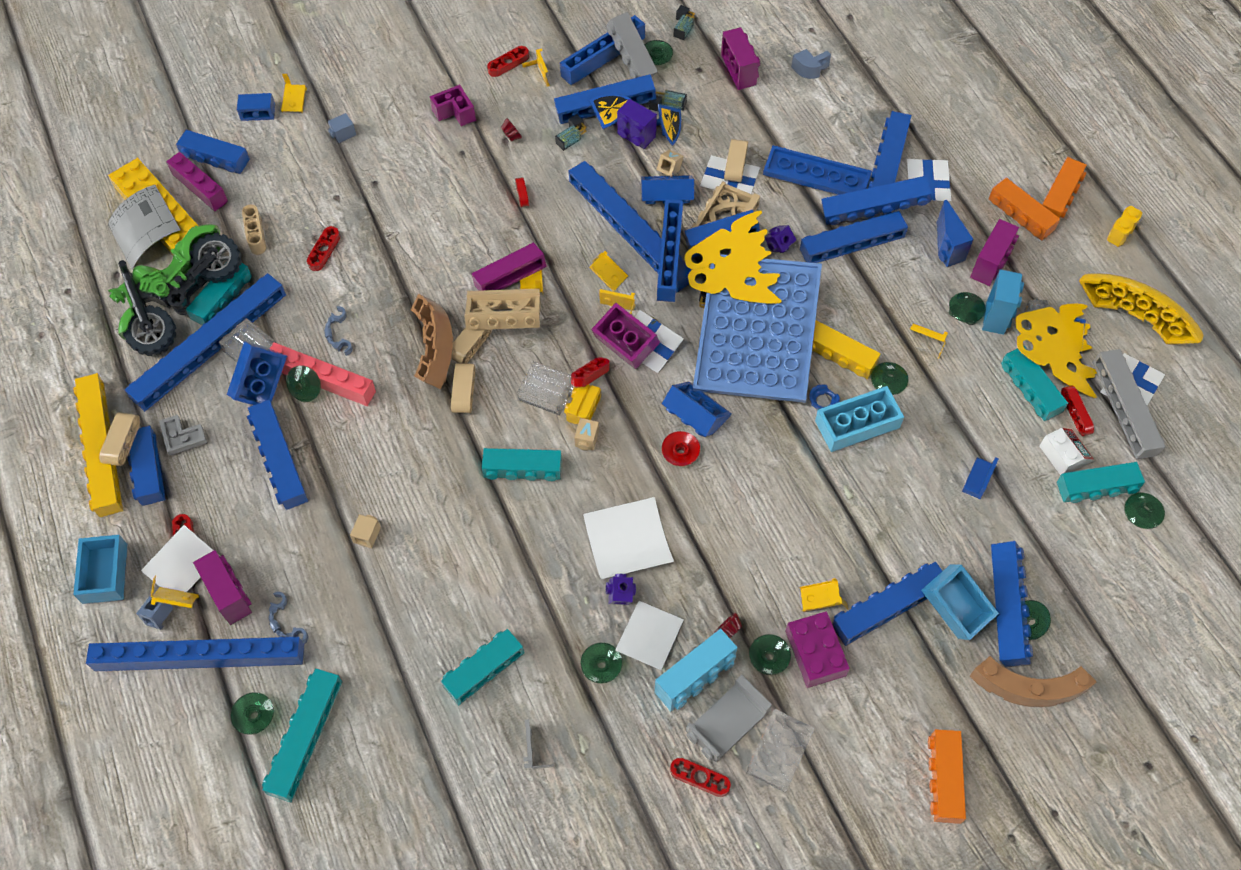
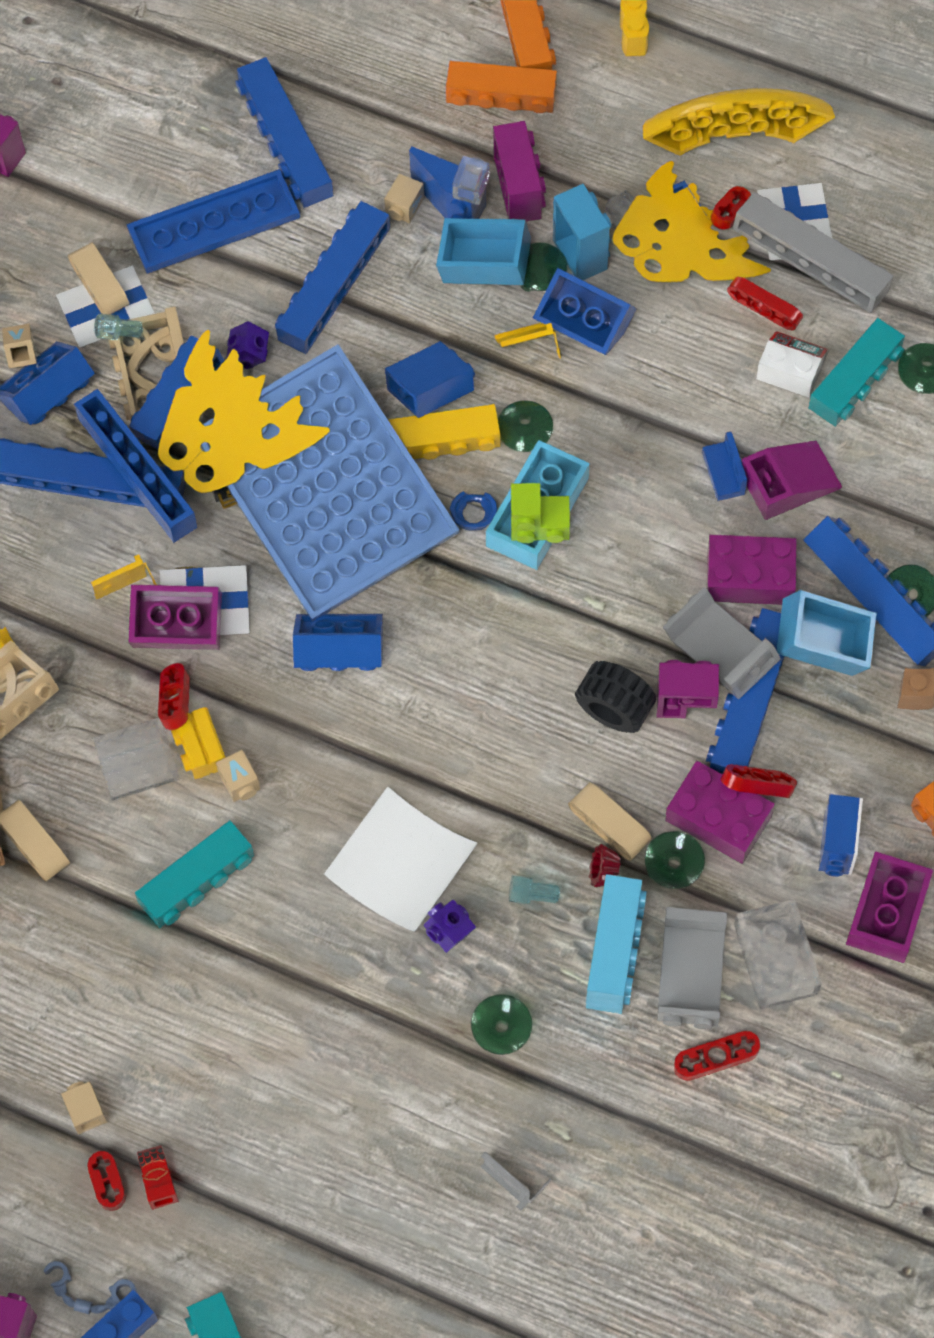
camera: 40 degrees left, 5 degrees up
teal brick [441,628,524,706] -> none
yellow piece [589,251,628,292] -> none
white sticker [615,601,684,670] -> none
red dish [662,431,700,466] -> none
sand blue brick [791,49,831,79] -> none
yellow piece [799,578,848,612] -> none
blue brick [821,175,931,225] -> none
white sticker [907,159,951,201] -> none
teal brick [1001,346,1068,421] -> none
none -> red beam [87,1151,126,1211]
none -> clear light blue piece [94,314,143,340]
none -> red leg [137,1145,179,1210]
none -> tan brick [384,173,424,223]
none -> blue brick [385,341,475,418]
none -> dark azure piece [436,218,531,285]
none -> clear brick [452,156,490,205]
none -> clear light blue piece [508,875,560,904]
none -> lime brick [511,483,570,543]
none -> blue slope [533,268,637,355]
none -> tan beam [568,782,652,861]
none -> black tyre [575,661,657,733]
none -> magenta brick [656,660,719,719]
none -> light grey panel [663,587,781,699]
none -> magenta brick [706,534,797,605]
none -> red beam [710,186,751,230]
none -> red beam [720,764,797,798]
none -> magenta slope [742,440,842,520]
none -> blue piece [818,794,863,877]
none -> magenta brick [846,851,933,963]

